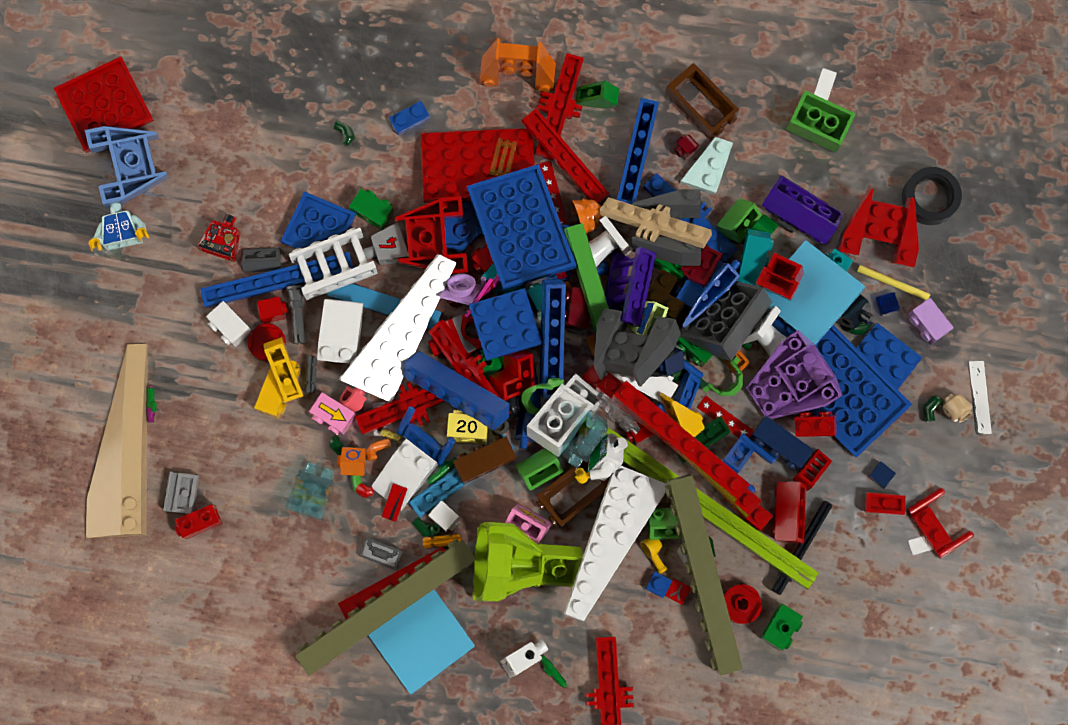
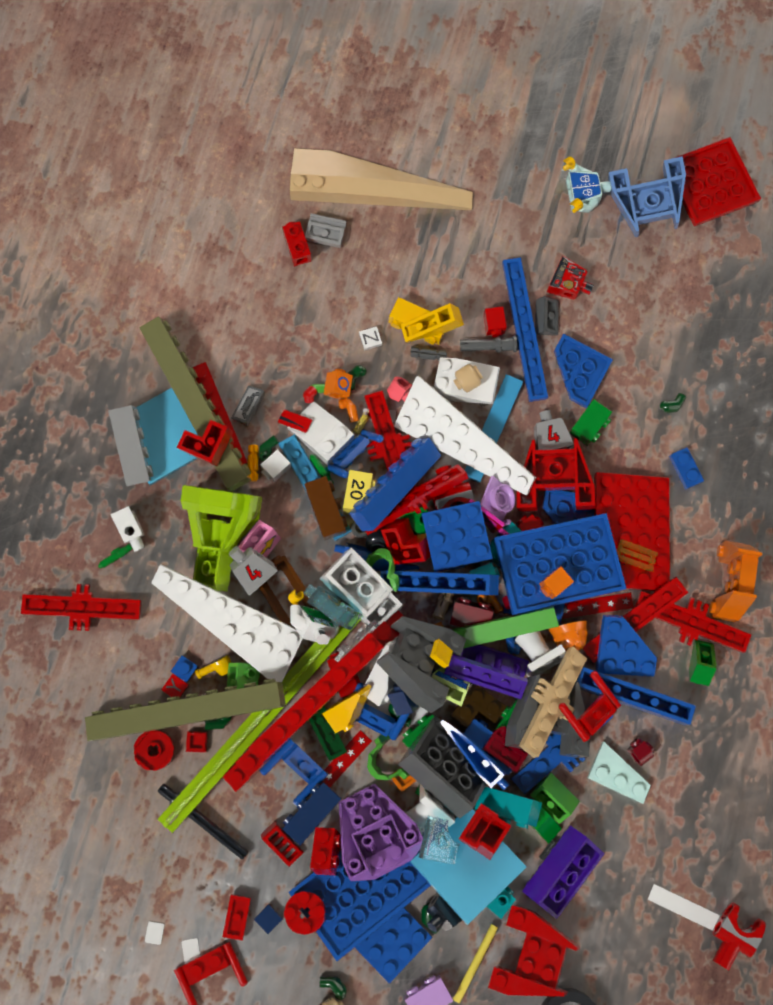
camera: 95 degrees right, 0 degrees up
green piece [146,385,157,423] -> none
white brick [206,301,251,347] -> none
red tile [247,323,286,362] -> none
clear light blue hips [285,462,335,521] -> none
white fence [289,228,378,300] -> none
bright pink brick [309,392,356,435] -> none
bright green brick [515,448,564,491] -> none
reddish brown piece [665,63,739,139] -> none
green brick [760,604,803,651] -> none
red brick [773,482,807,543] -> none
bright green brick [786,90,856,153] -> none
clear blue tile [875,292,900,316] -> none
none -> light grey wedge [108,405,153,486]
none -> white sticker [145,921,164,945]
none -> red brick [176,420,233,467]
none -> red tile [186,731,208,753]
none -> light grey torso [229,546,278,596]
none -> red plate [284,891,326,935]
none -> white tile [359,327,382,351]
none -> clear light blue tile [419,815,460,864]
none -> yellow tile [430,639,453,668]
none -> tan head [453,364,483,393]
none -> orange brick [539,566,574,599]
none -> red plate [558,671,621,742]
none -> blue plate [596,615,657,677]
none -> red connector [712,902,766,971]

